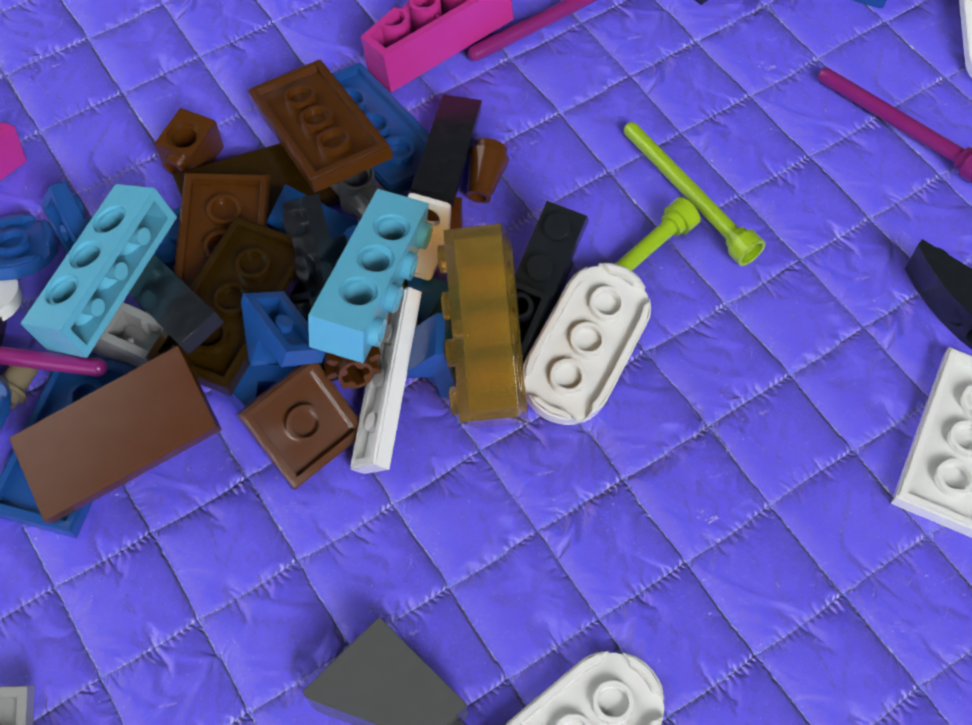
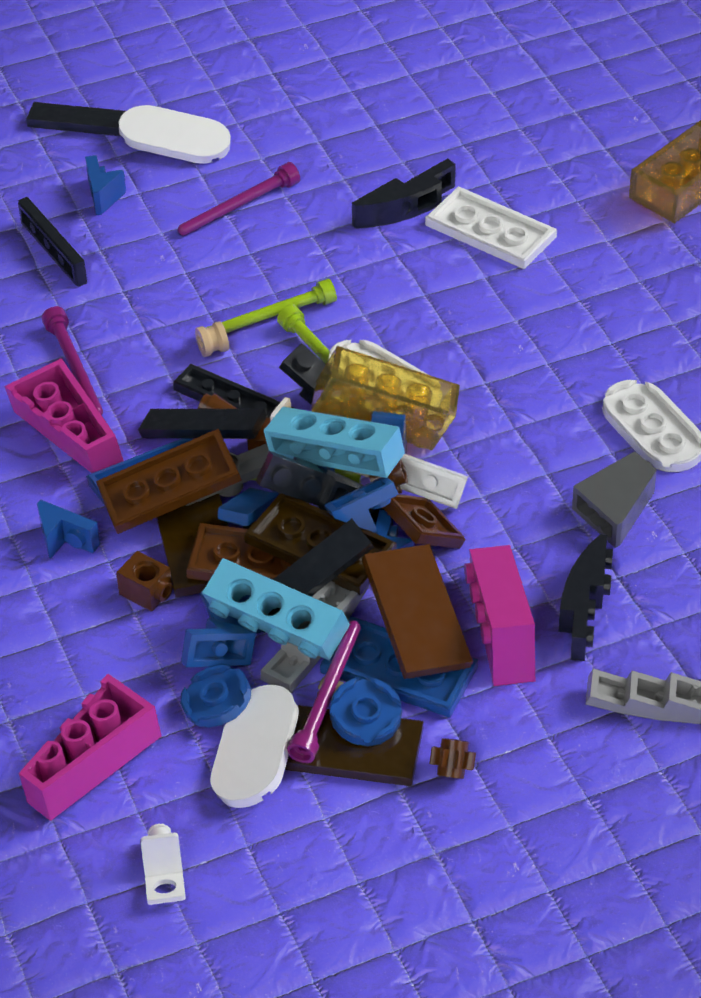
camera: 80 degrees left, 15 degrees down
none -> blue slope [37,499,100,558]
none -> black tile [173,364,296,418]
none -> tan wheel [195,321,229,357]
none -> dark pink wedge [464,545,536,686]
none -> black slope [558,534,613,661]

